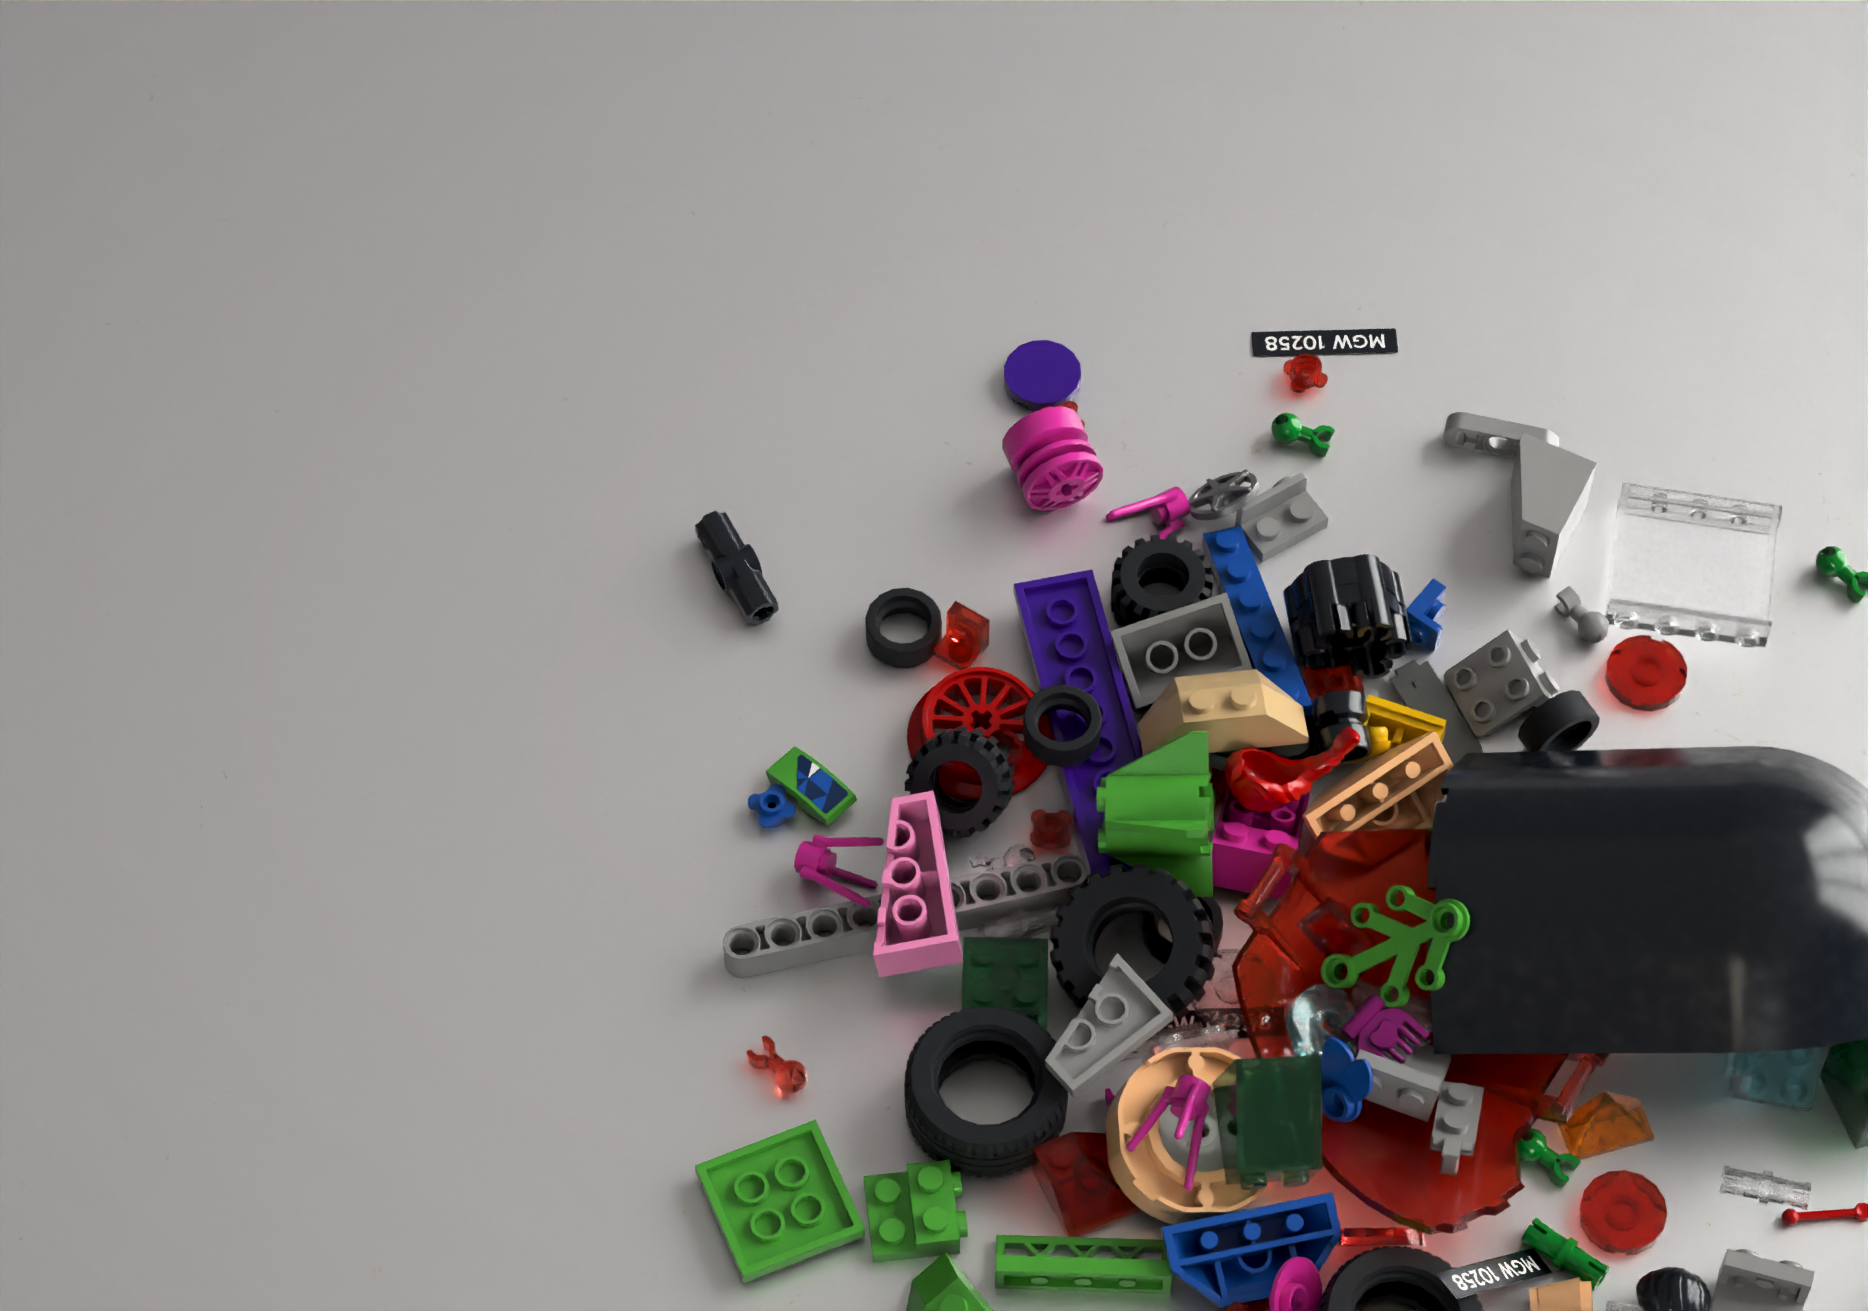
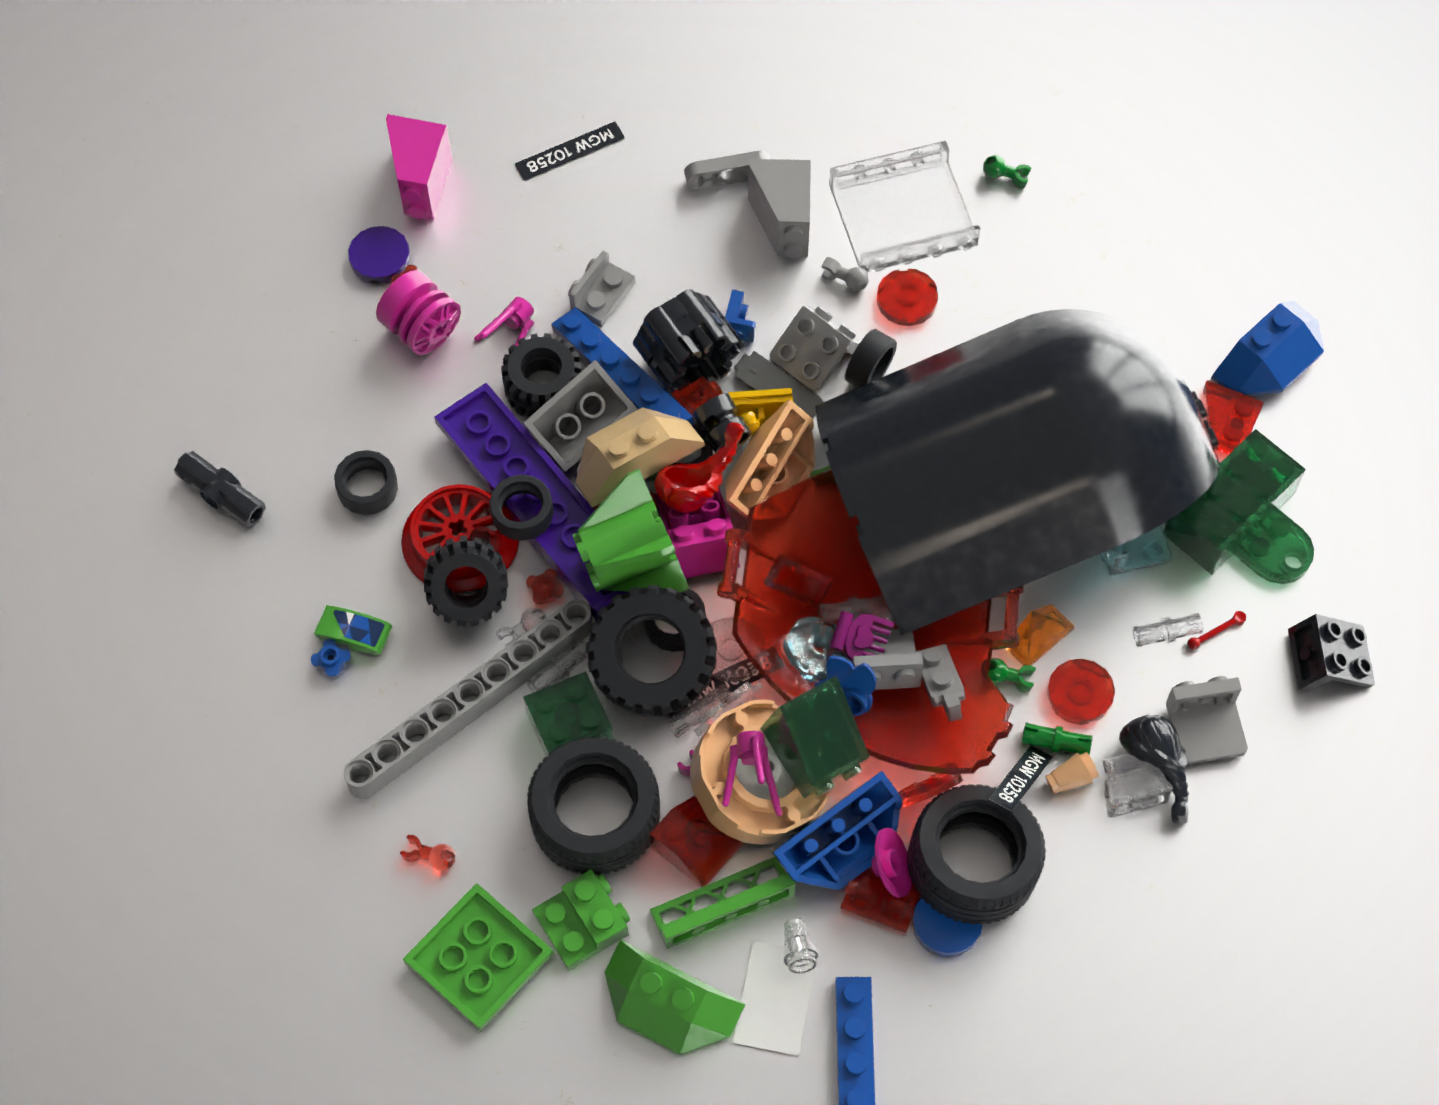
camera: 25 degrees left, 5 degrees up
dark pink plant [794,834,884,908] -> none
bright pink wedge [873,791,963,978] -> none
clear red bracket [934,601,990,670] -> none
light grey wing [1045,953,1173,1097] -> none
flat silver wheel [1188,469,1260,520] -> none
green arm [1271,413,1335,457] -> none
clear red plate [1283,353,1328,393] -> none
bright green plant [1321,885,1470,1008] -> none
none -> dark pink slope [386,114,453,220]

